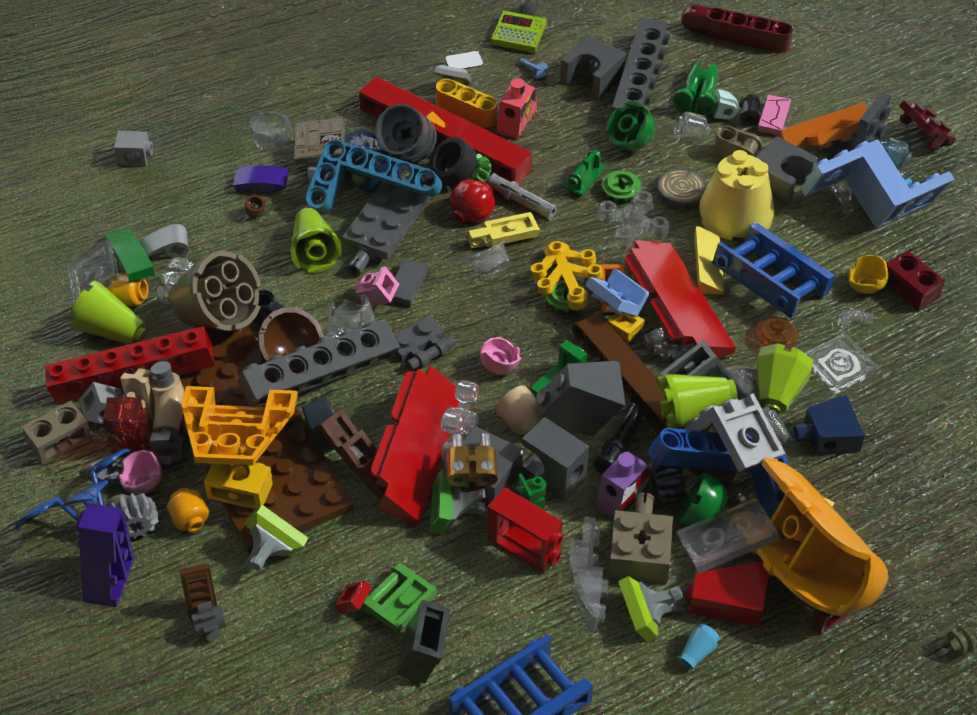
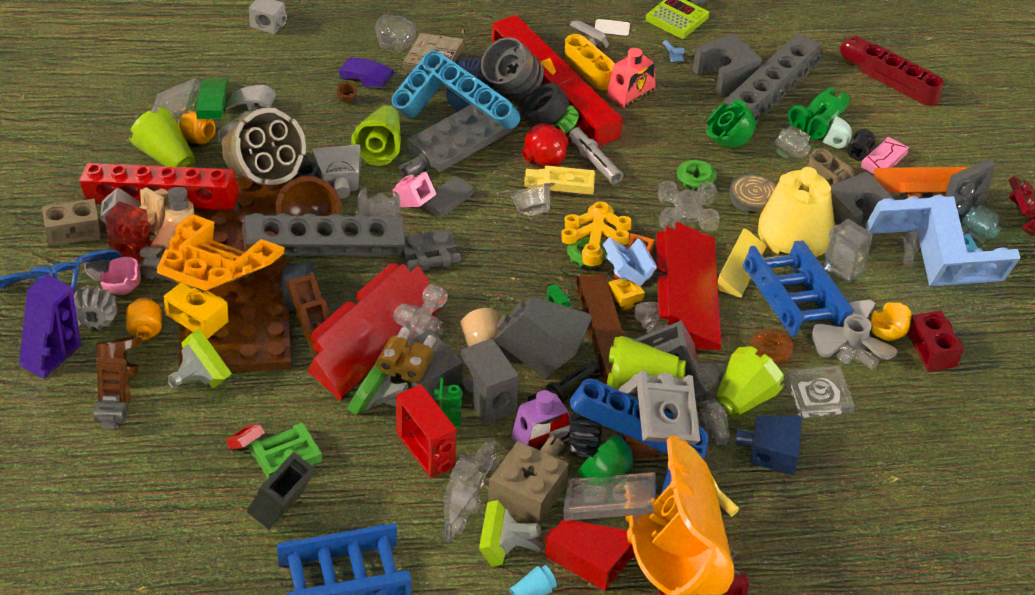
camera: 20 degrees right, 5 degrees down
bright pink hair [480,337,521,375] -> none
green hinge [561,150,607,196] -> none
none -> reddish brown helmet [97,336,142,380]
none -> light grey torso [312,145,361,199]
none -> light grey piece [812,300,897,360]
none -> clear brick [824,218,873,284]

